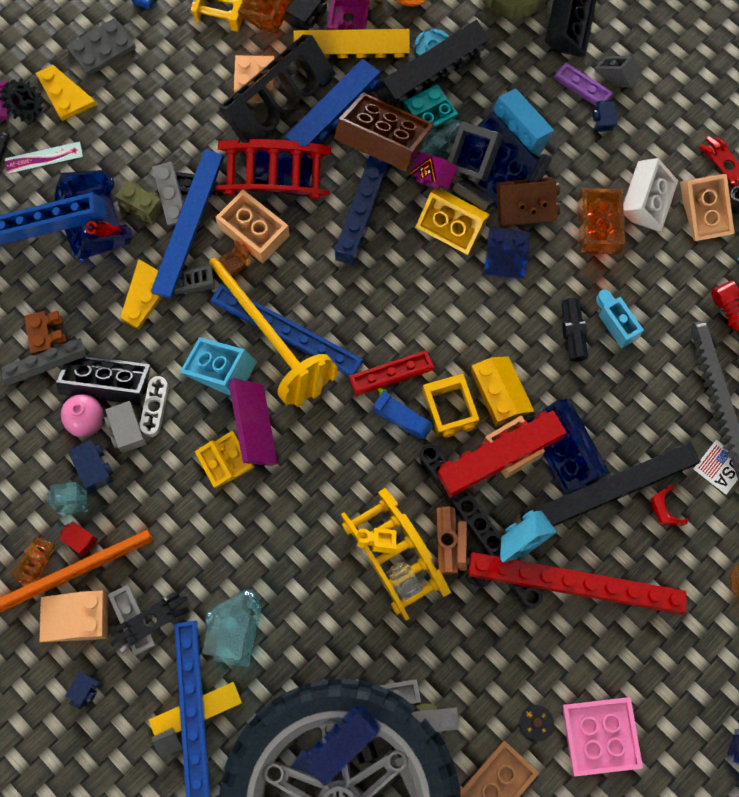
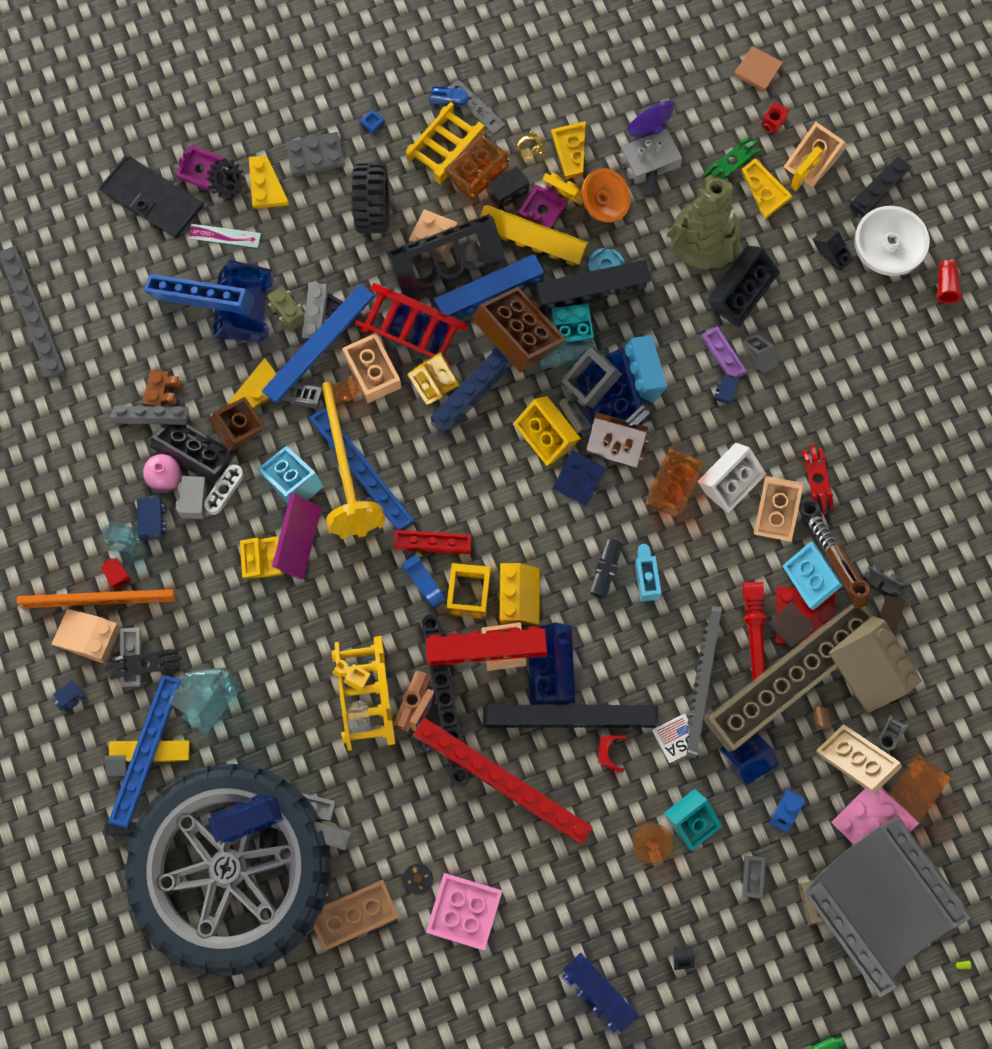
camera: 25 degrees right, 0 degrees up
clear orange slope [11,536,55,585] -> none
red pin [86,221,121,239] -> none
magenta brick [410,152,458,190] -> none
medium azure slope [500,510,557,562] -> none
none -> reddish brown slope [209,397,265,452]
none -> black tyre [352,163,390,234]
none -> yellow slope [408,353,460,405]

